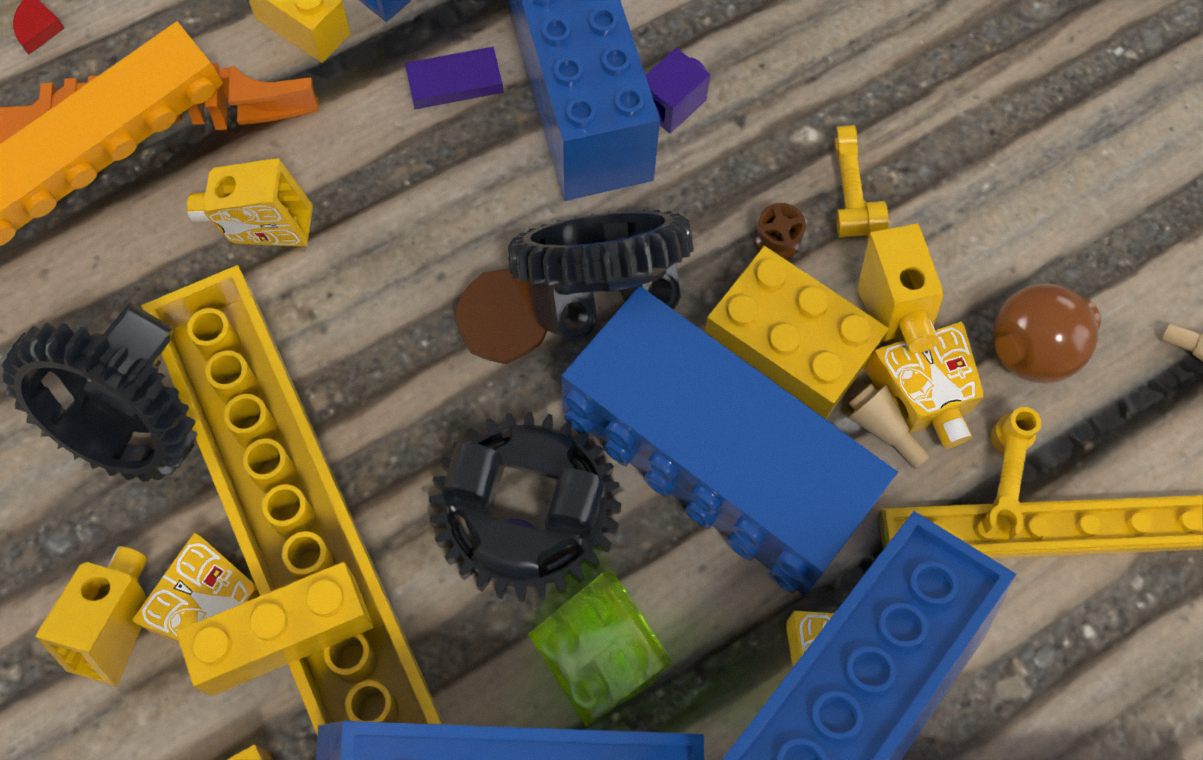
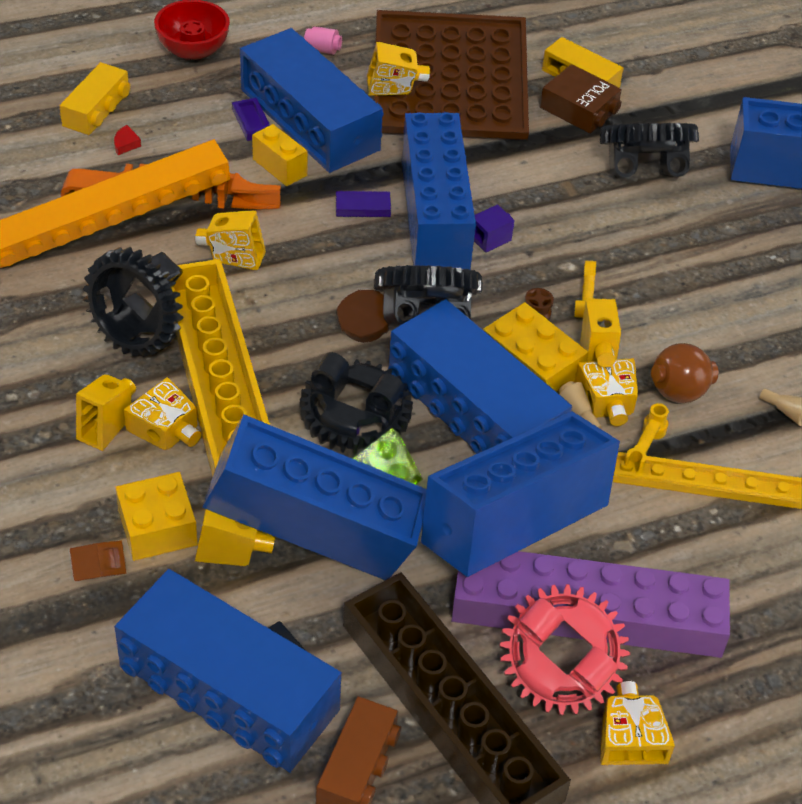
camera: 10 degrees right, 20 degrees down
yellow brick [176,562,374,696] -> none

